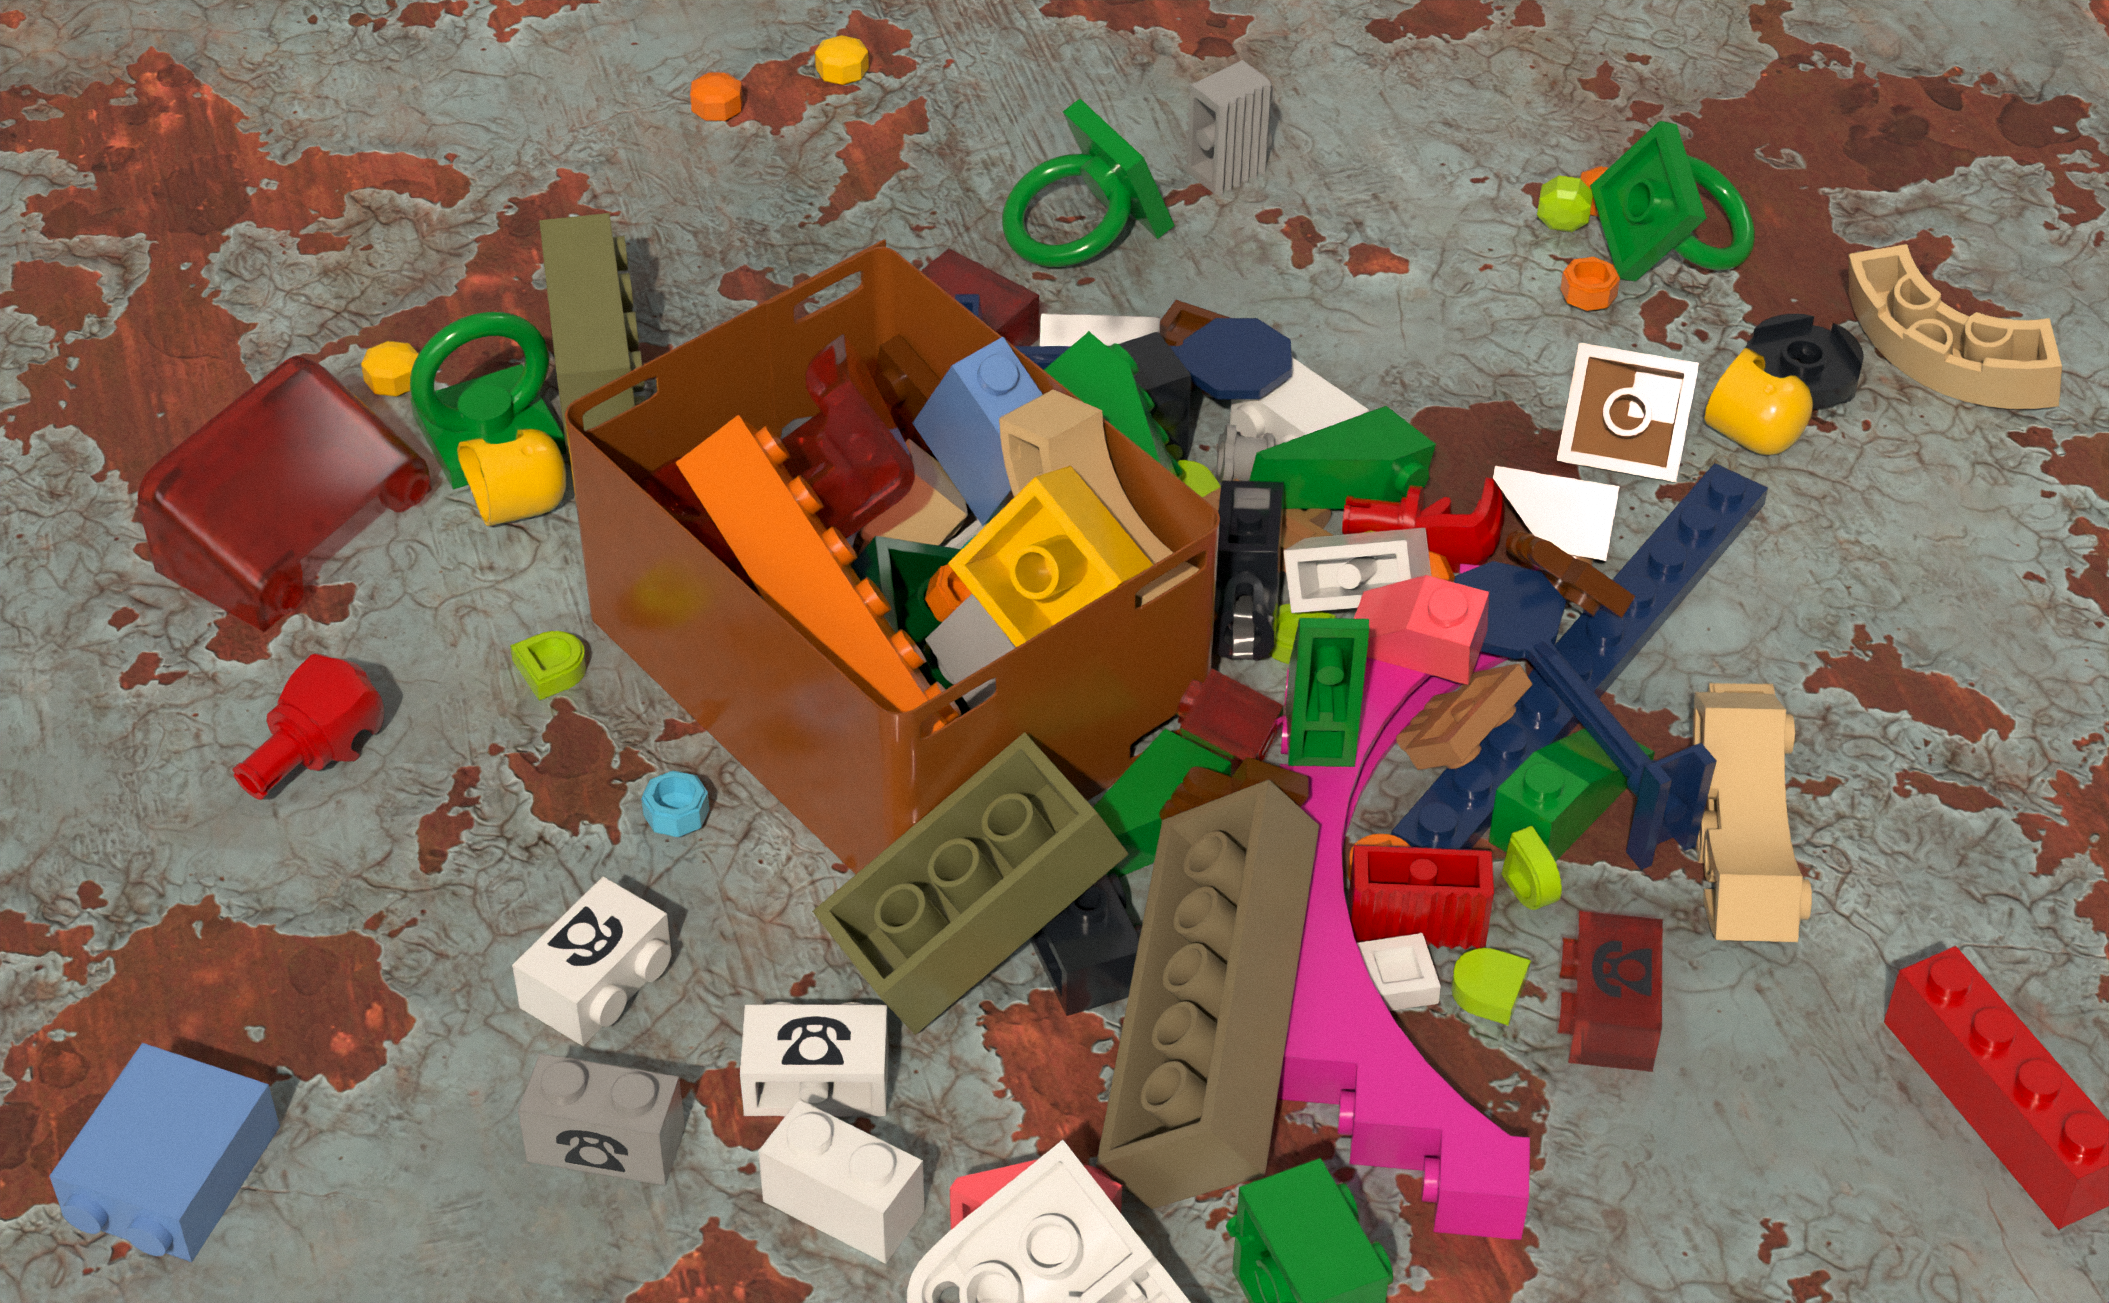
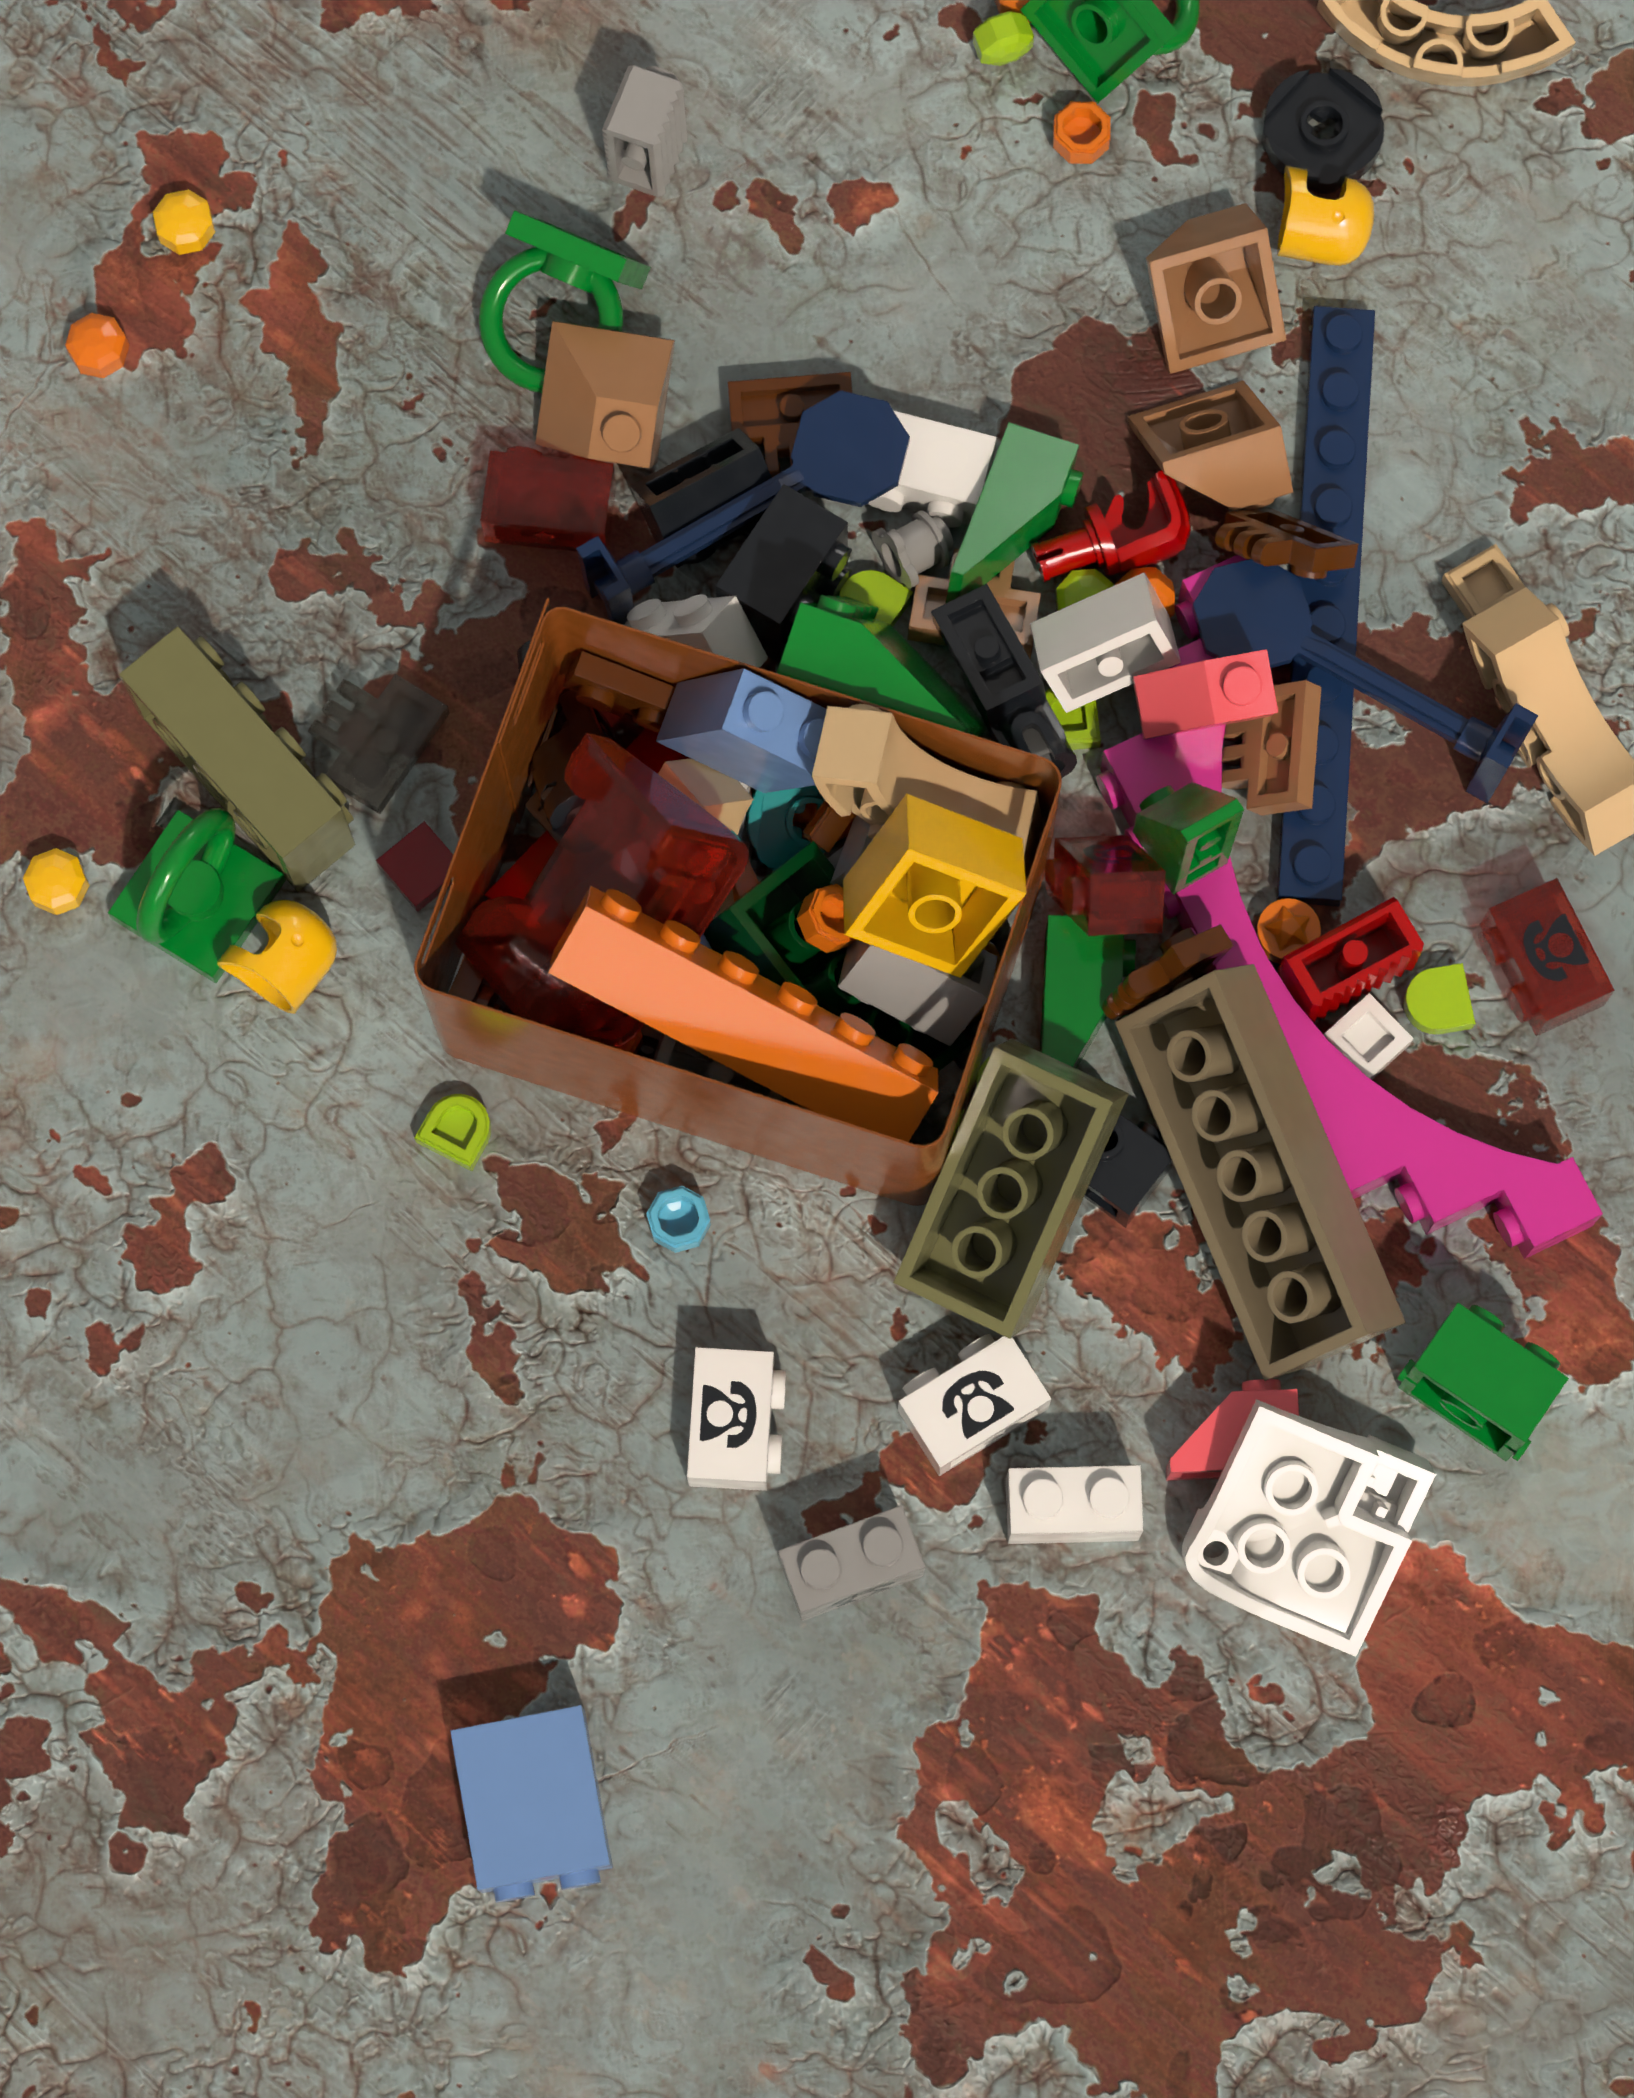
camera: 30 degrees left, 30 degrees up
clear red windscreen [137,355,432,633] -> none
red piece [232,653,385,800] -> none
green slope [1488,728,1655,862] -> none
lime tile [1501,826,1562,910] -> none
none -> medium nougat slope [535,321,675,469]

